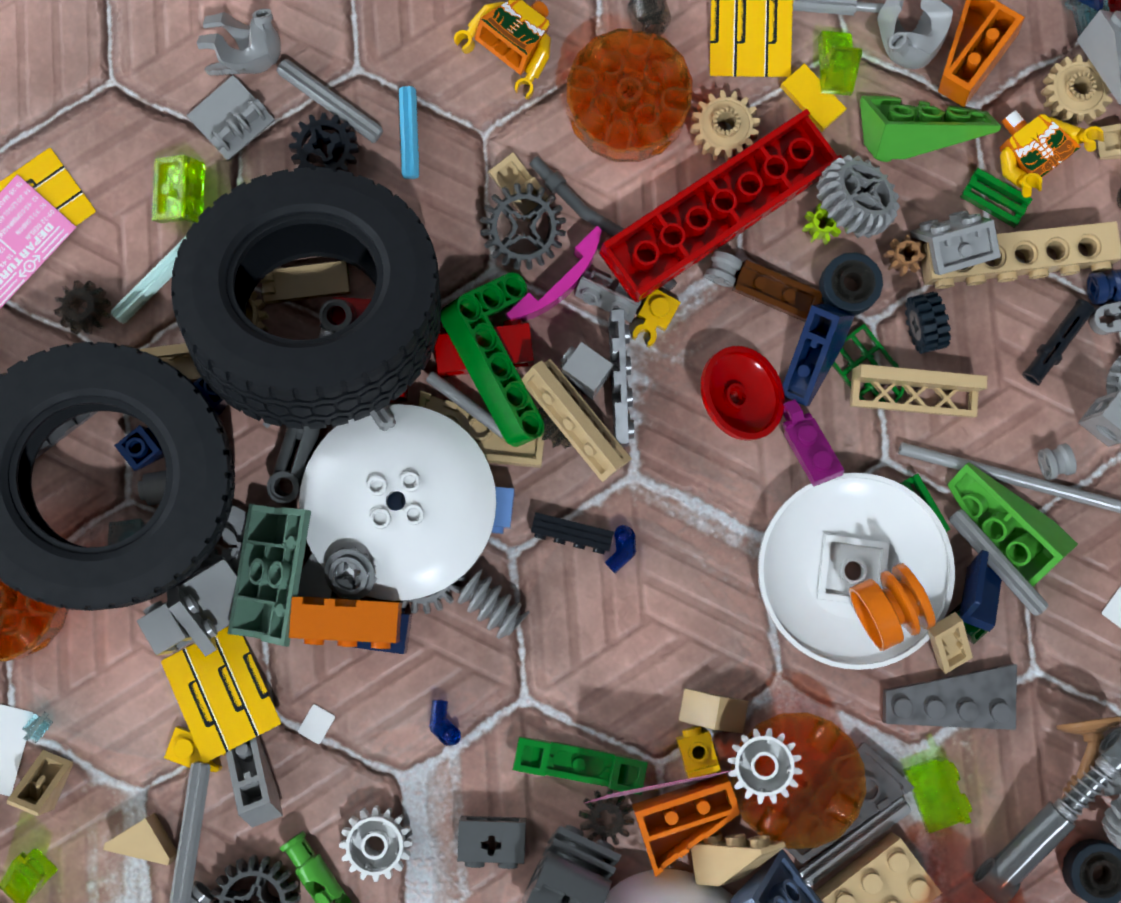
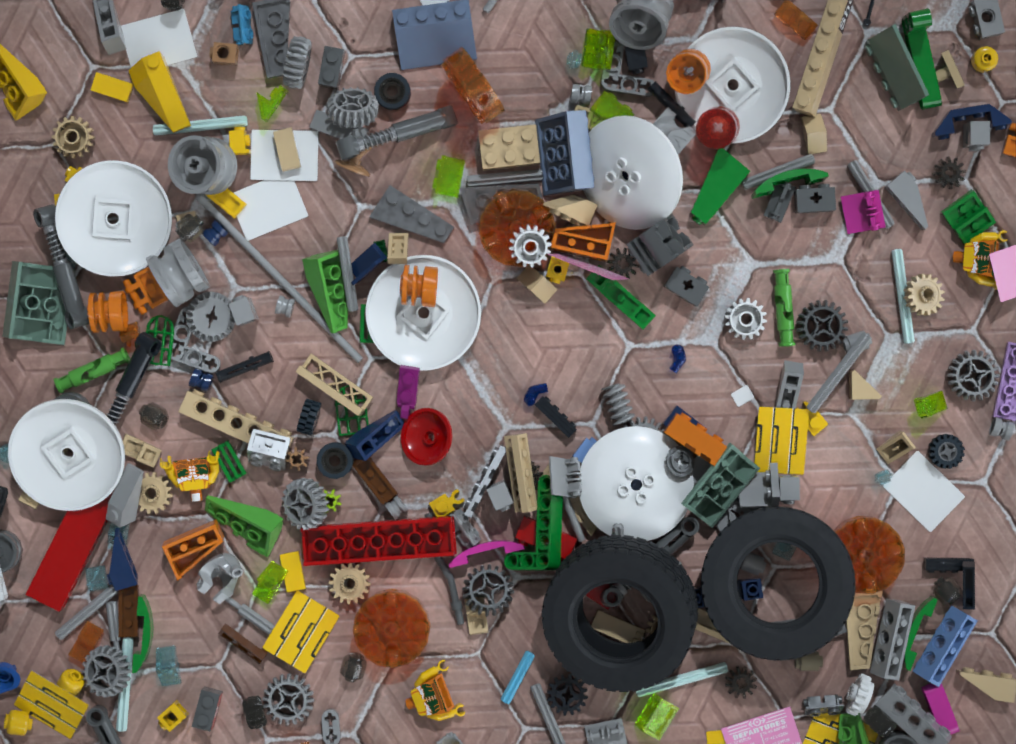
camera: 140 degrees left, 5 degrees up
none -> light grey hinge [549,456,582,498]

